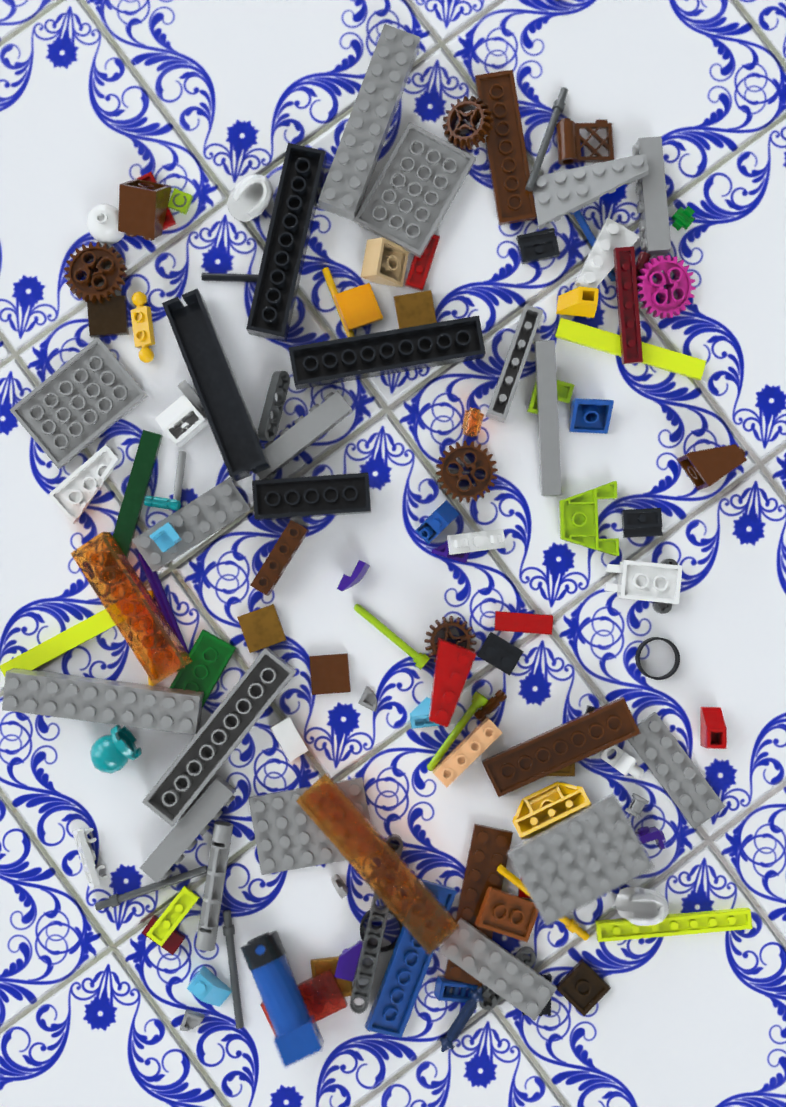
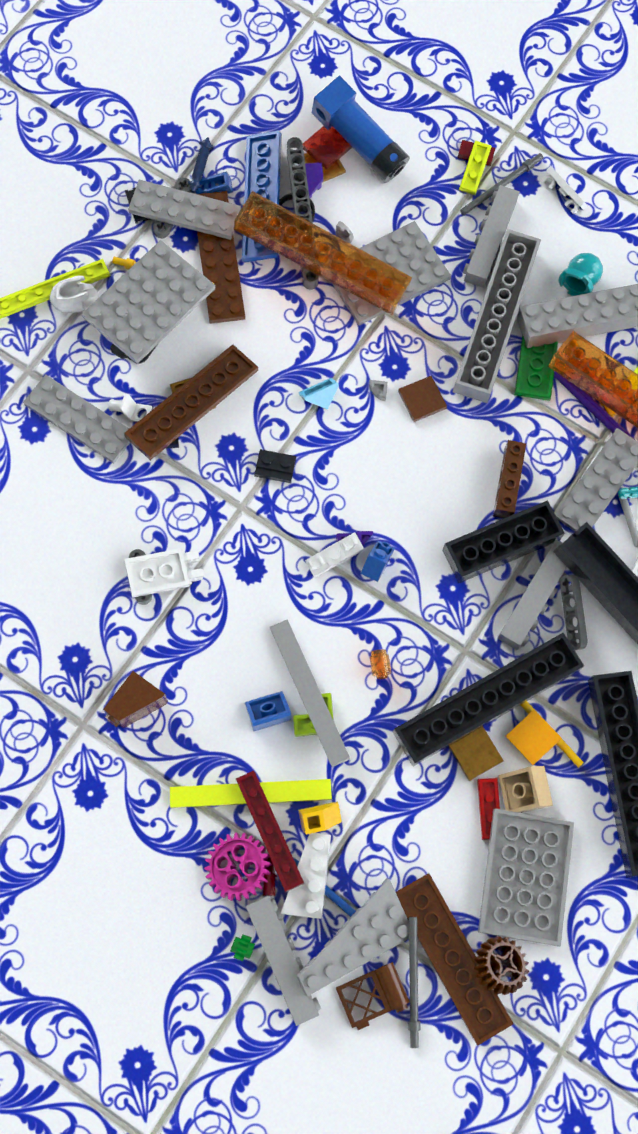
camera: 155 degrees right, 15 degrees down
medium azure panel [150,522,182,552] -> none
light grey tile [180,1009,205,1031] -> none
medium azure slope [187,965,232,1007] -> none
light grey piece [195,821,233,951] -> none
dark grey bar [223,910,244,1029] -> none
pearl gold tile [237,604,287,653] -> none
white hinge [270,717,309,762] -> none
light grey brick [318,24,420,221] -> none
dark purple slope [337,560,370,591] -> none
lime piece [354,604,430,670] -> none
reddish brown gear [424,616,477,662] -> none
lime piece [427,691,488,771] -> none
red wedge [428,638,476,728] -> none
light nougat brick [433,717,503,787] -> none
reddish brown gear [435,441,498,503] -> none
reddish brown axle [474,690,507,722] -> none
dark orange plate [475,886,539,942] -> none
light grey brick [486,304,544,423] -> none
red tile [494,611,553,635] -> none
yellow wedge [512,782,592,839] -> none
black plate [516,228,560,265] -> none
dark brown tile [556,959,611,1016] -> none
lime wing [559,481,619,556] -> none
black plate [621,508,663,538] -> none
light grey bush [625,793,649,819] -> none
black tyre [635,637,680,680] -> none
dark purple bracket [635,826,666,850] -> none
red slope [700,707,727,749] -> none

